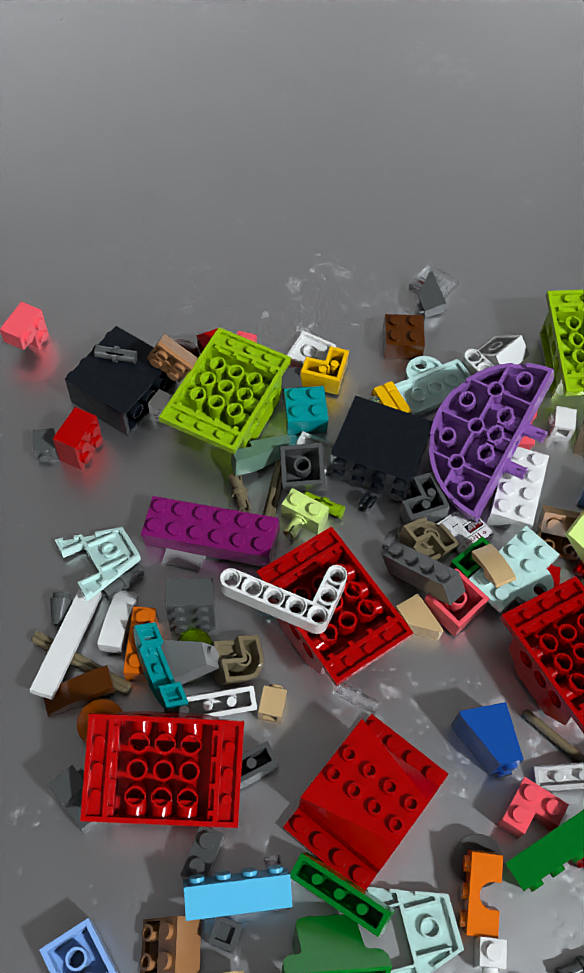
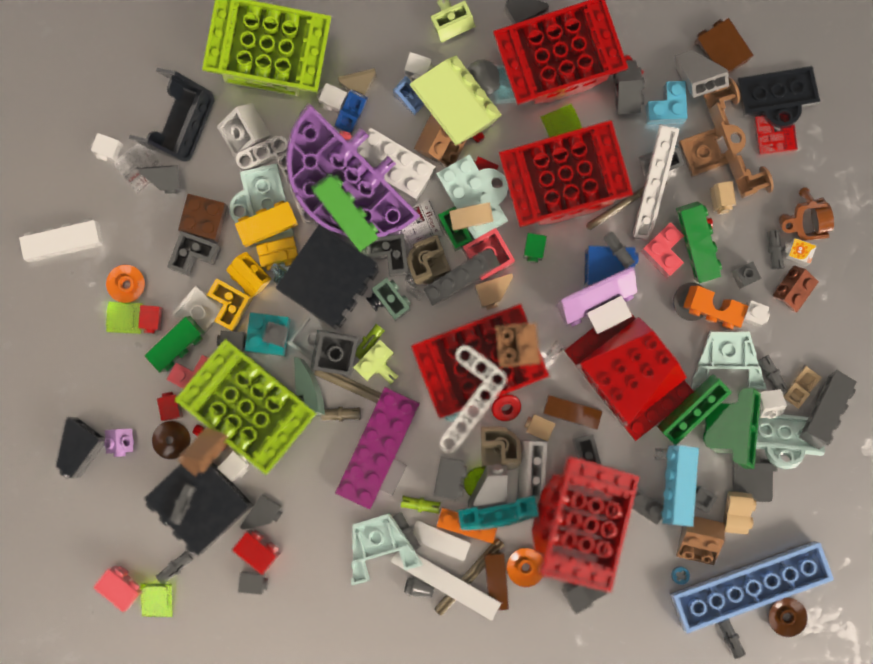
camera: 75 degrees left, 25 degrees up
none -> white brick [19,218,103,262]
none -> black slope [56,417,105,479]
none -> white brick [90,133,123,162]
none -> lavender brick [104,429,134,457]
none -> orange dish [106,265,145,303]
none -> clear neon green piece [106,302,143,334]
none -> black windscreen [129,68,214,162]
none -> red brick [138,305,163,334]
none -> clear neon green piece [140,583,173,617]
none -> green brick [144,316,206,373]
none -> dark grey pin [156,551,194,585]
none -> dark grey brick [167,231,220,276]
none -> yellow brick [226,251,272,298]
none -> yellow brick [235,201,299,247]
none -> dark grey slope [240,494,283,530]
none -> dark grey brick [263,322,289,348]
none -> bright green brick [312,173,379,252]
none -> blue slope [334,89,368,134]
none -> sand green brick [372,278,411,321]
none -> lime pin [401,495,441,514]
none -> red piece [491,394,521,421]
none -> medium nougat slope [496,323,540,367]
none -> green brick [523,233,547,263]
none -> reddish brown slope [543,395,603,430]
none -> lavender slope [556,267,637,327]
none -> white brick [587,295,632,334]
none -> dark grey axle [604,232,635,269]
none -> dark azure bush [671,567,690,585]
none -> dark grey brick [731,261,762,289]

